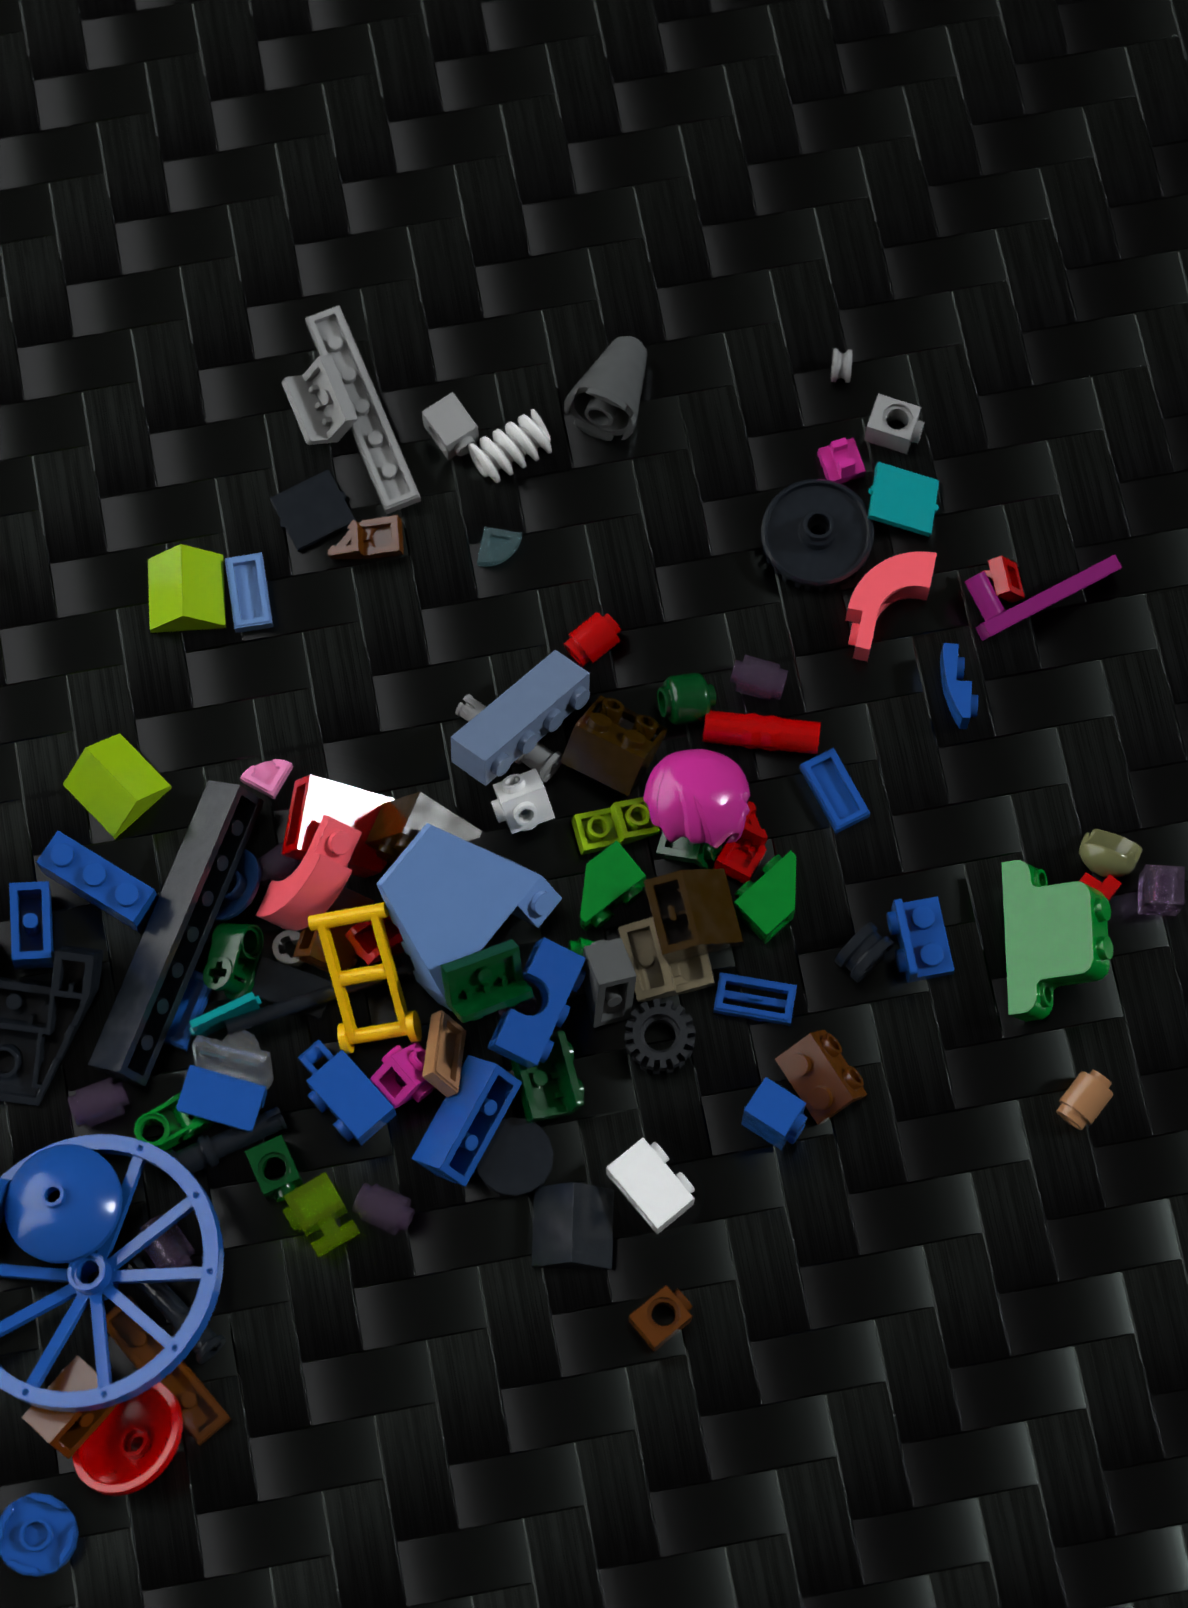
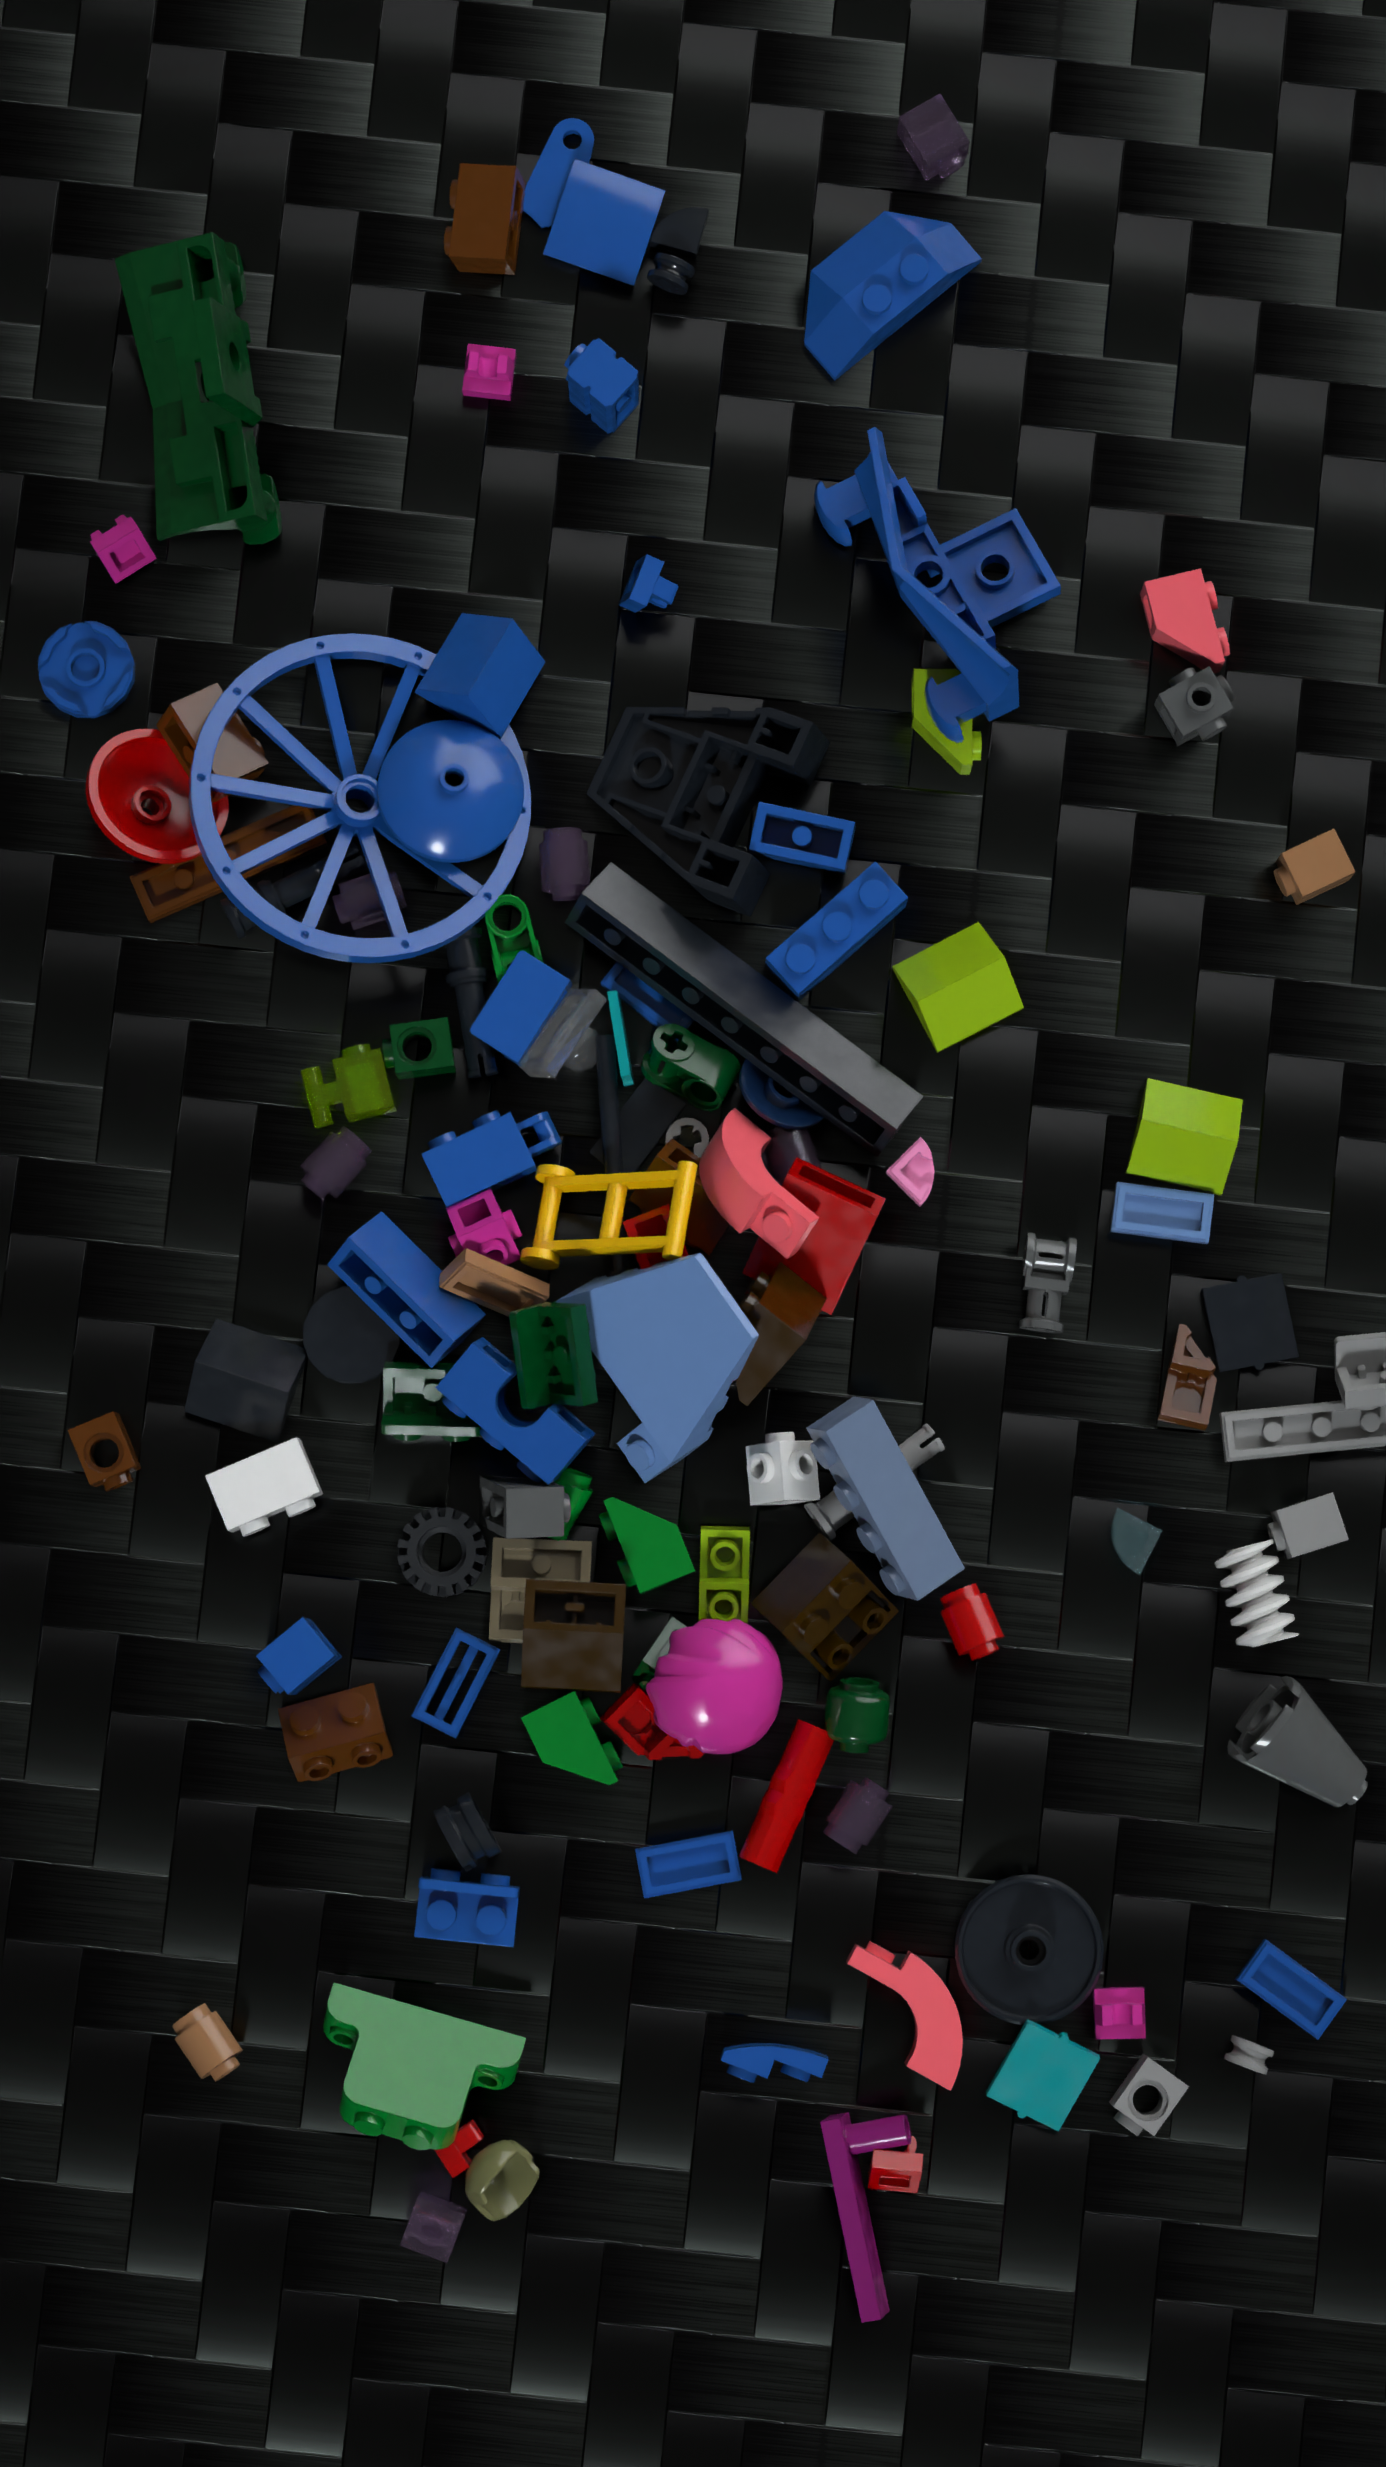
camera: 105 degrees right, 10 degrees up
none -> dark grey connector [1019,1232,1077,1333]
none -> blue tile [1235,1939,1347,2040]

